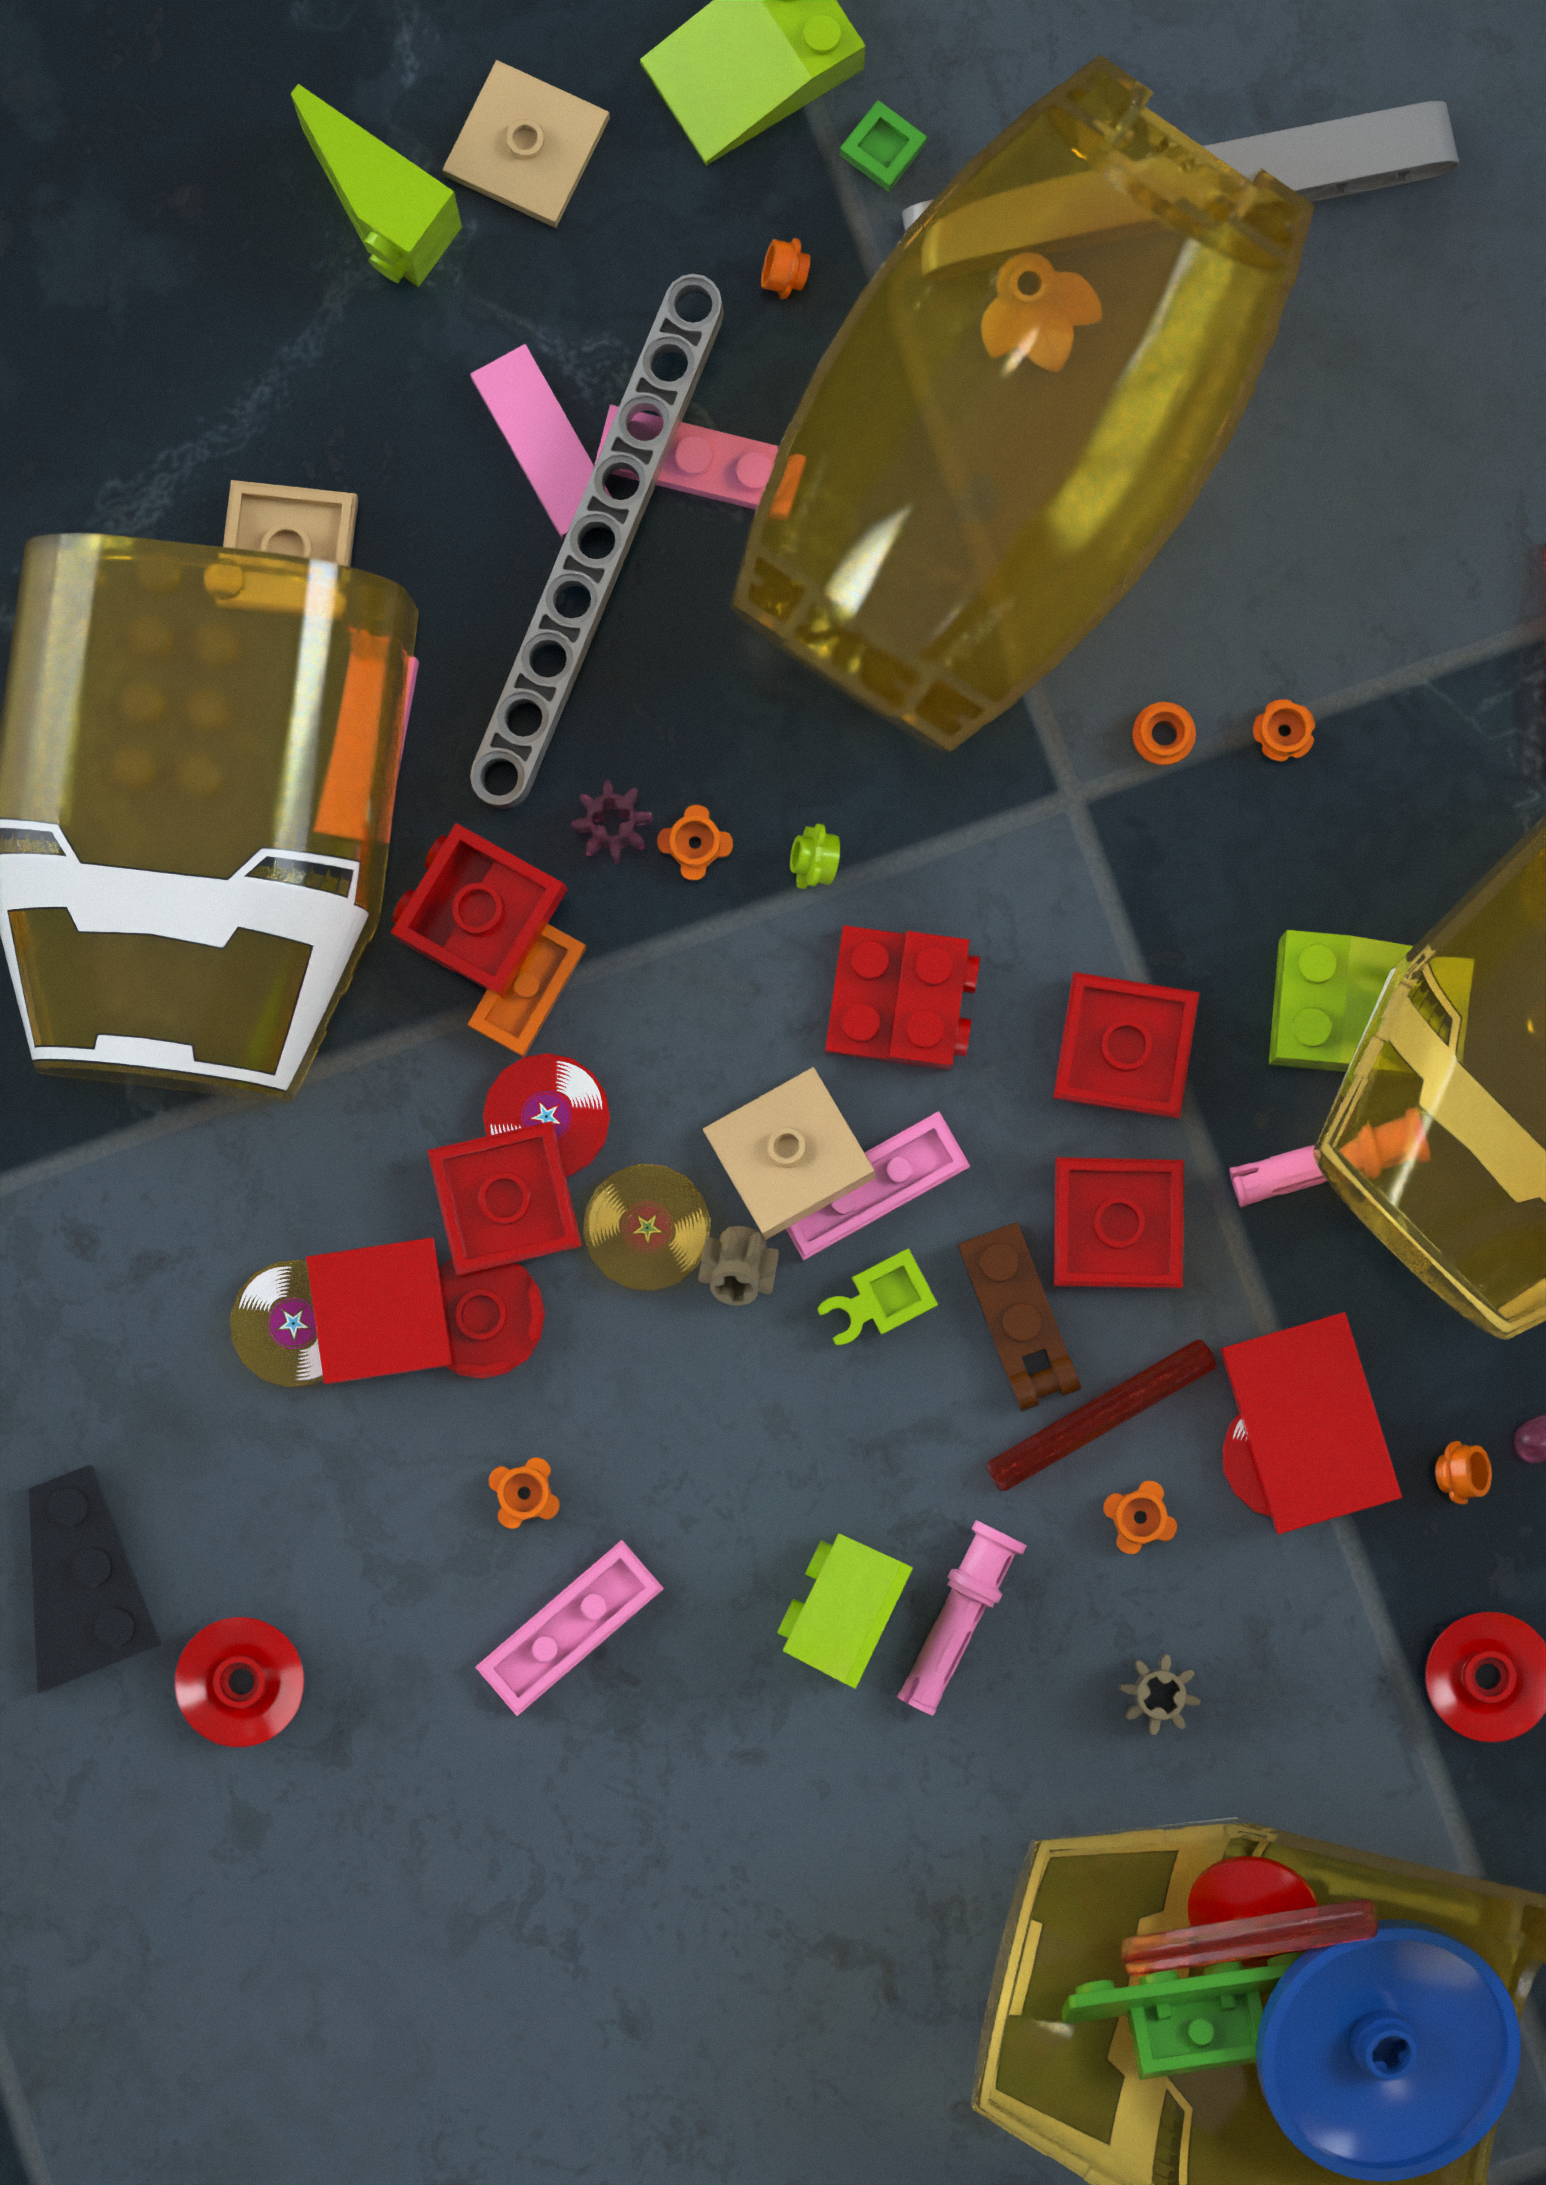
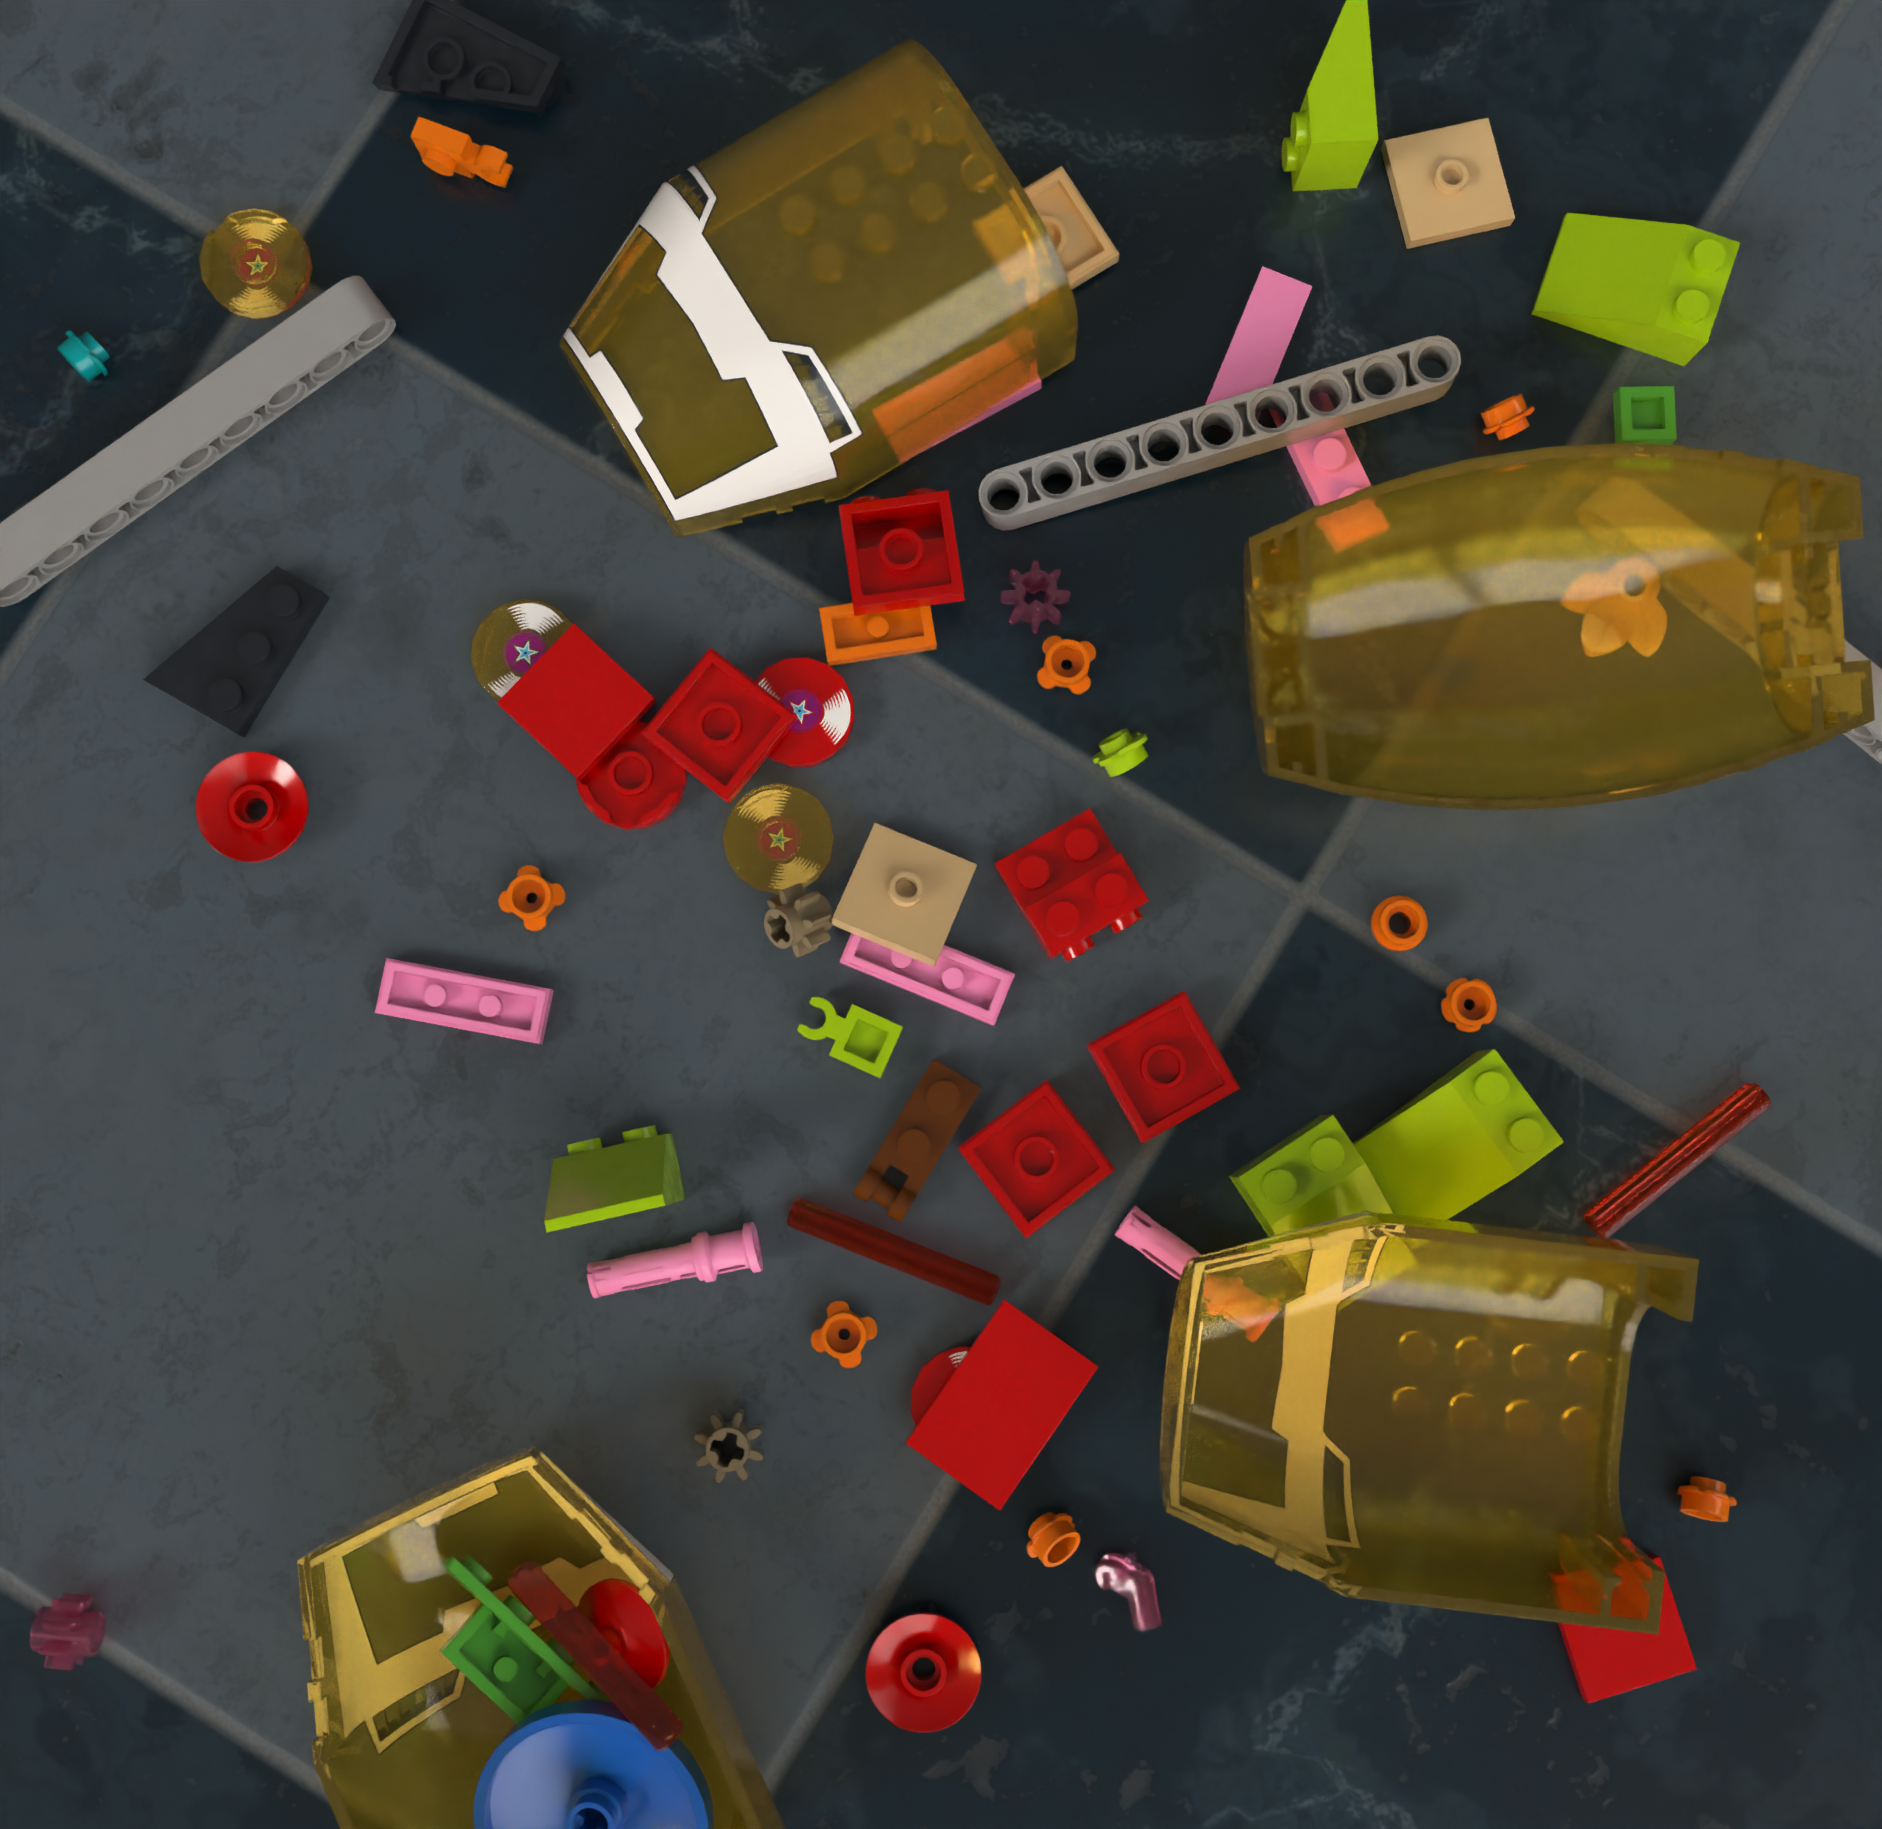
camera: 50 degrees right, 0 degrees up
none -> lime slope [1353,1049,1564,1240]

